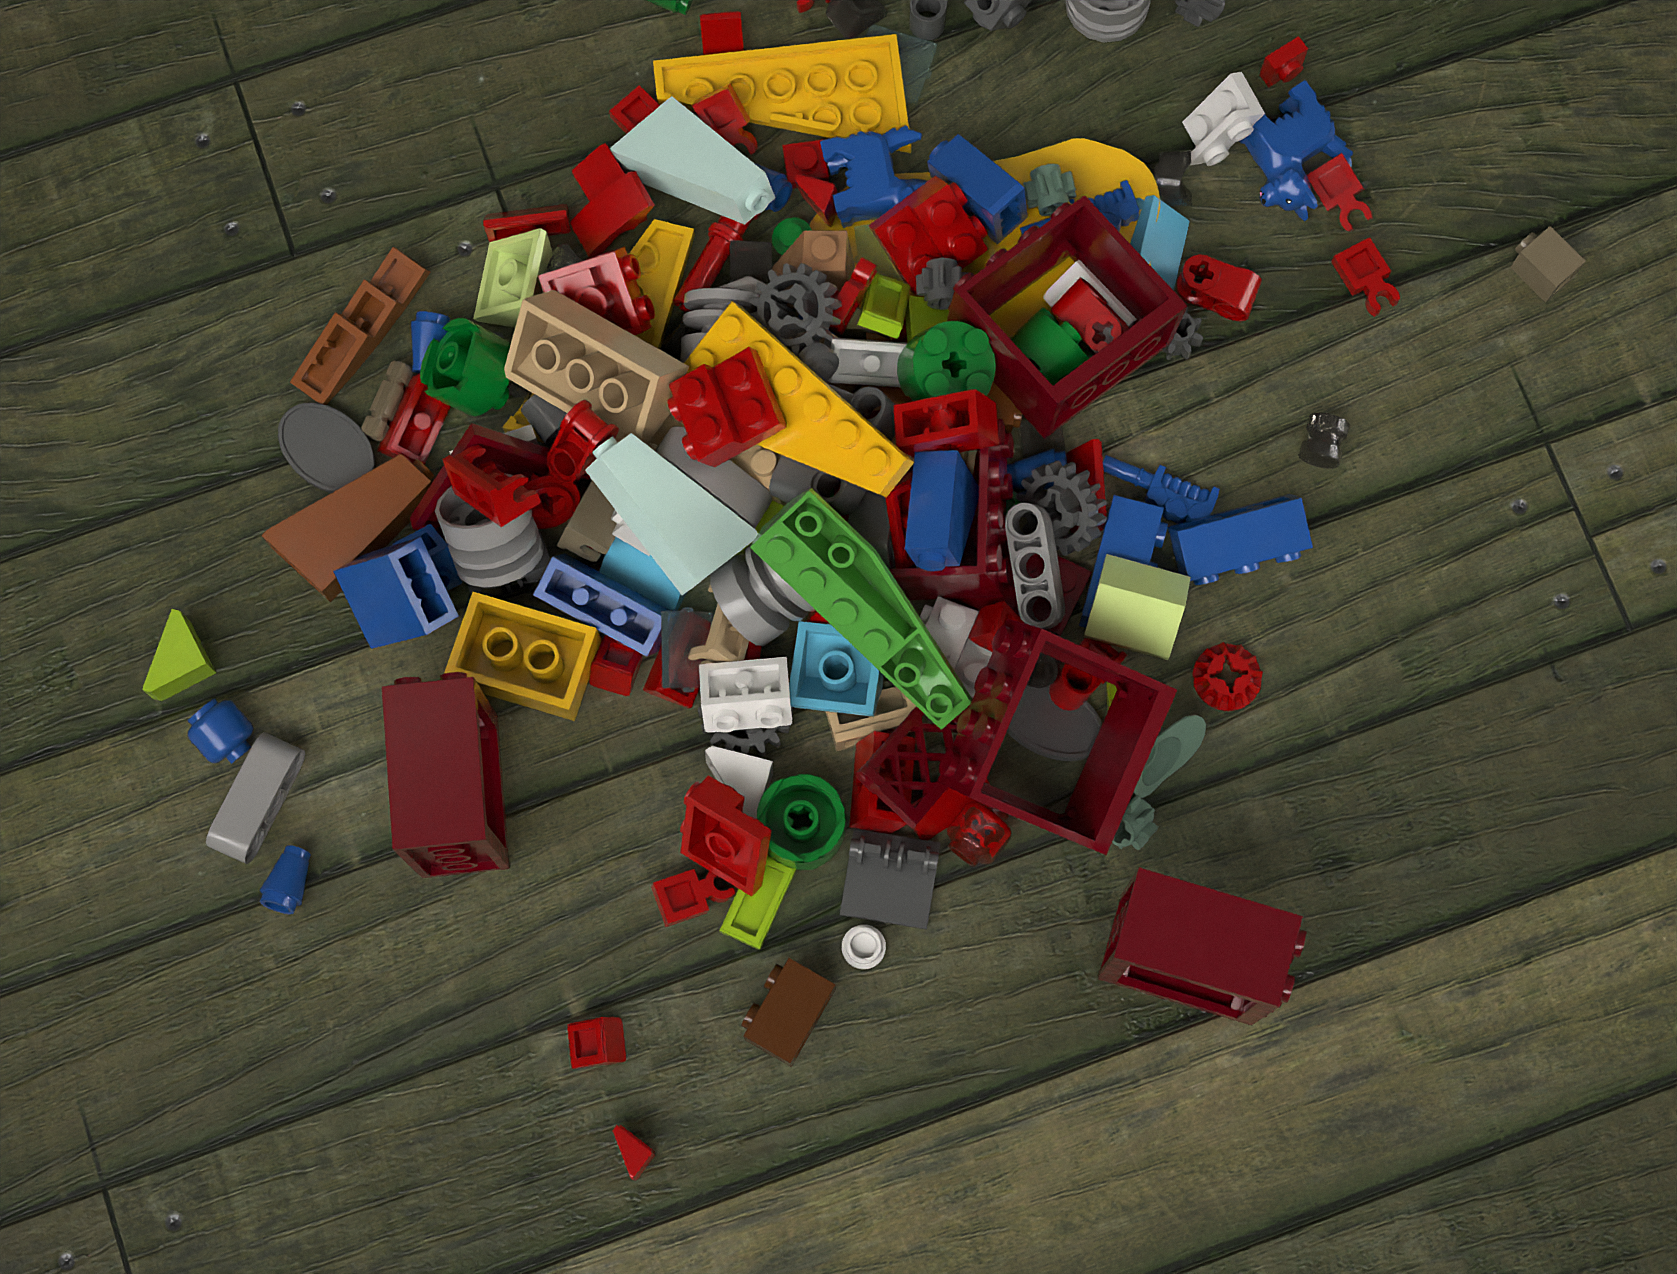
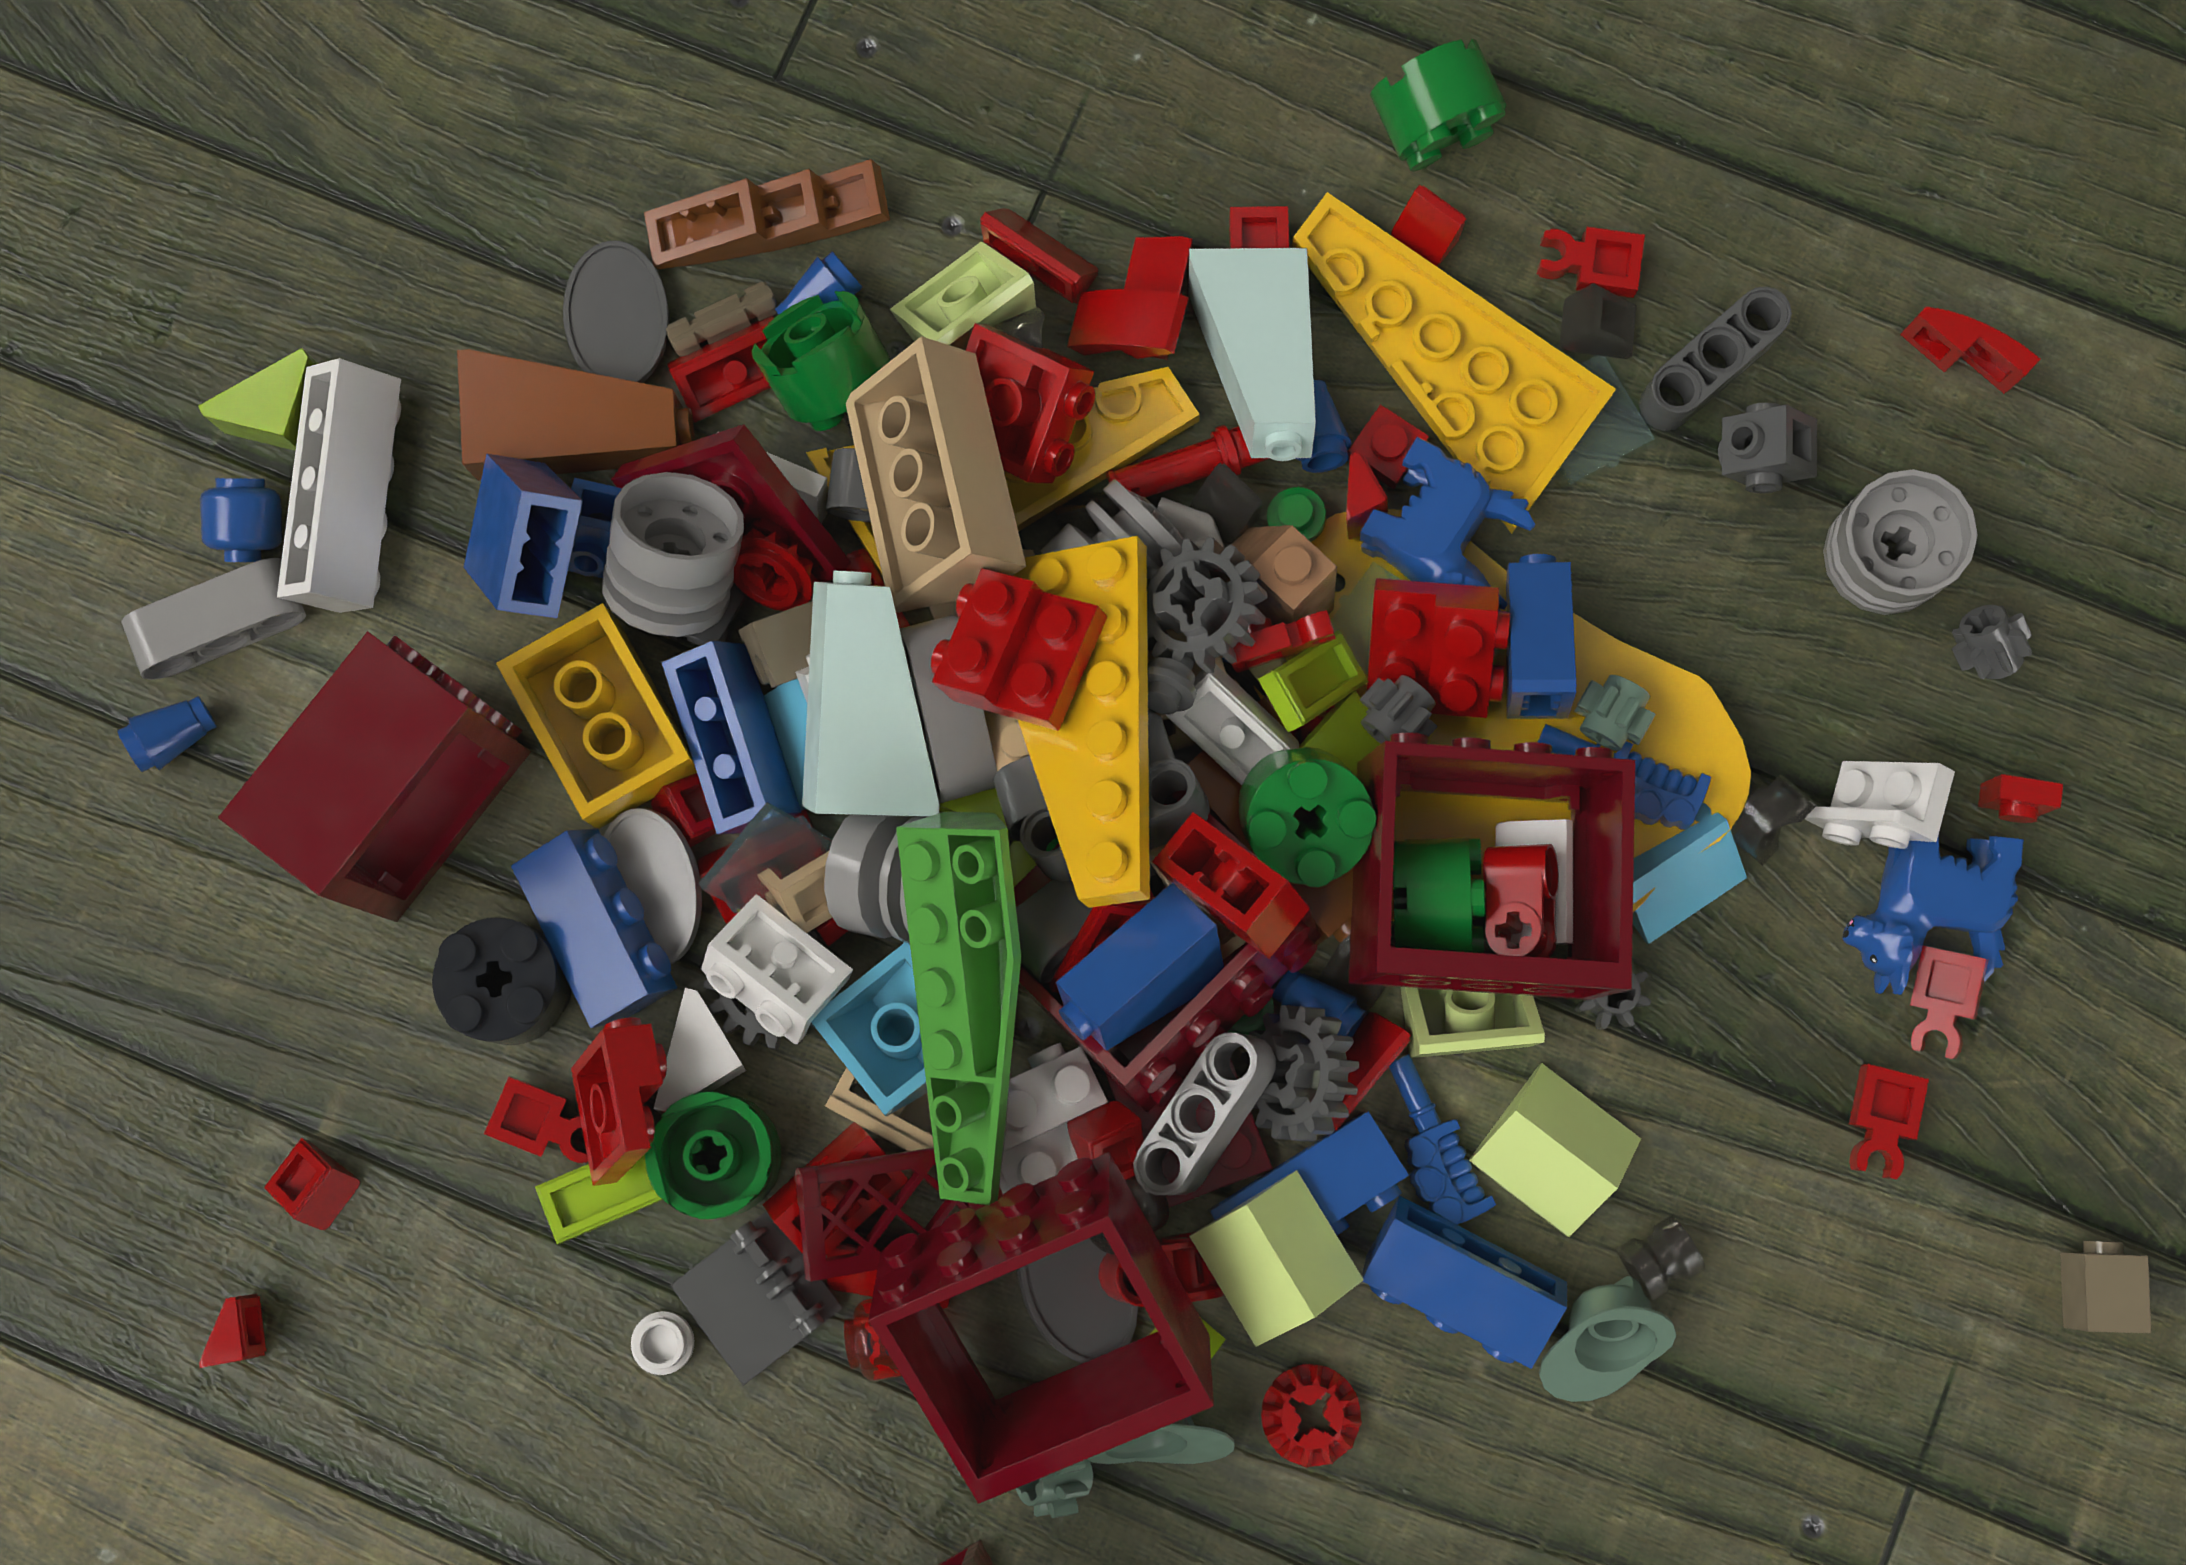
camera: 45 degrees right, 5 degrees up
red hinge [442,445,541,527] -> none
red piece [546,399,619,484] -> none
red plate [692,83,758,154] -> none
reddish brown brick [741,958,836,1067] -> none
red piece [1176,254,1262,322] -> none
none -> white brick [277,358,401,613]
none -> black brick [432,917,572,1045]
none -> blue brick [511,828,677,1028]
none -> light grey piece [604,808,702,964]
none -> yellowish green slope [1401,954,1545,1058]
none -> yellowish green slope [1469,1063,1641,1237]
none -> sand green piece [1539,1276,1676,1402]

